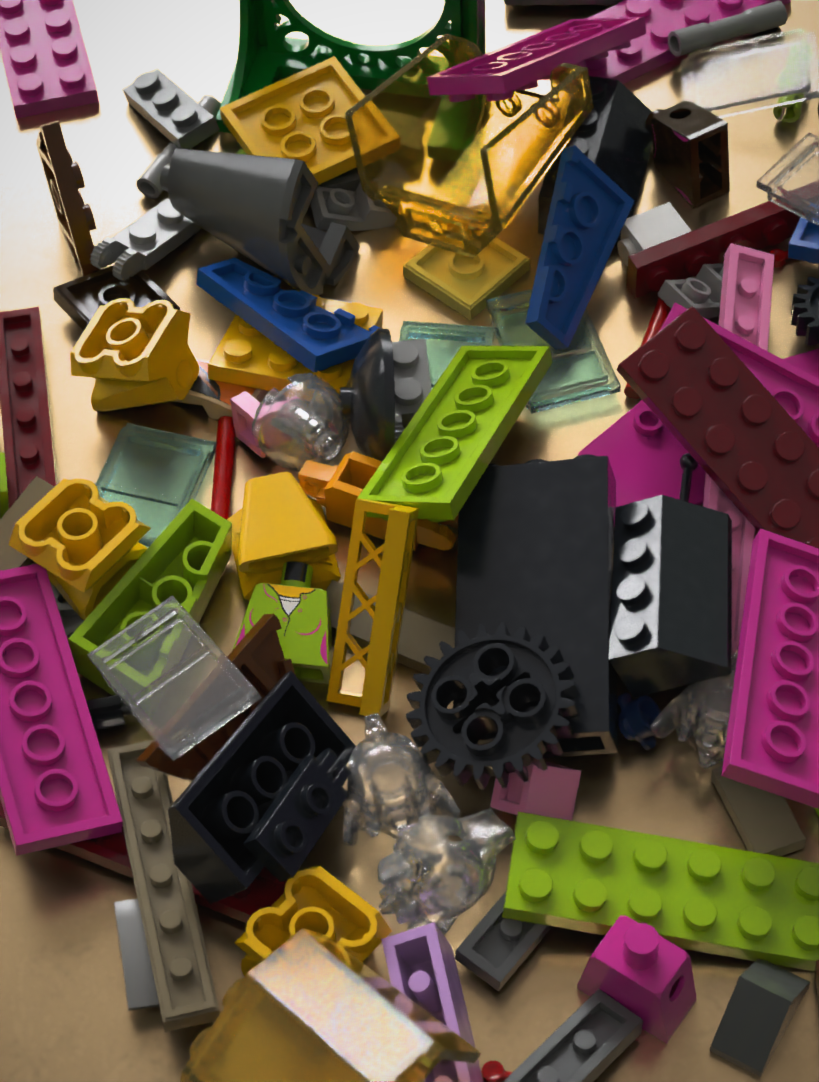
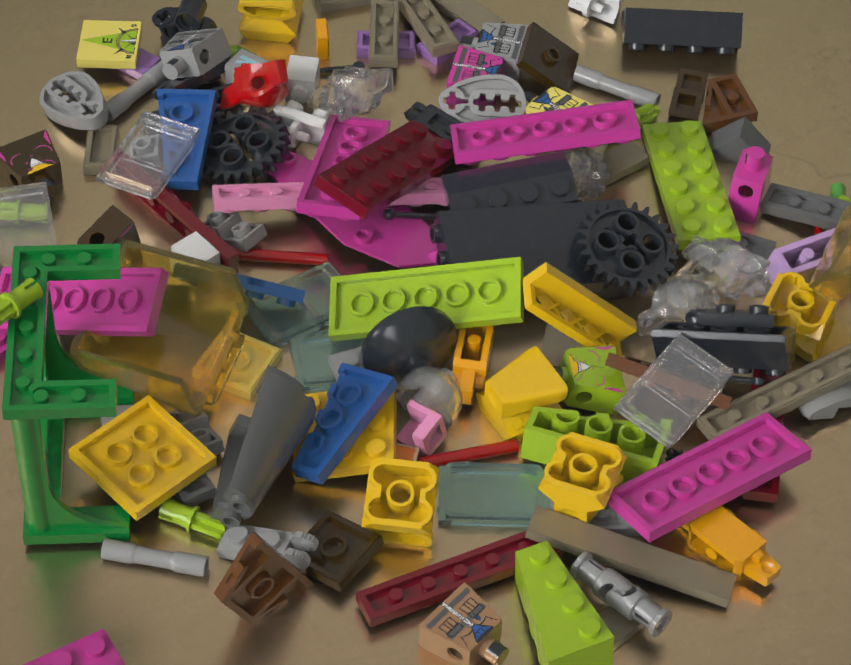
camera: 110 degrees left, 5 degrees down
plate [122,68,220,149] -> none

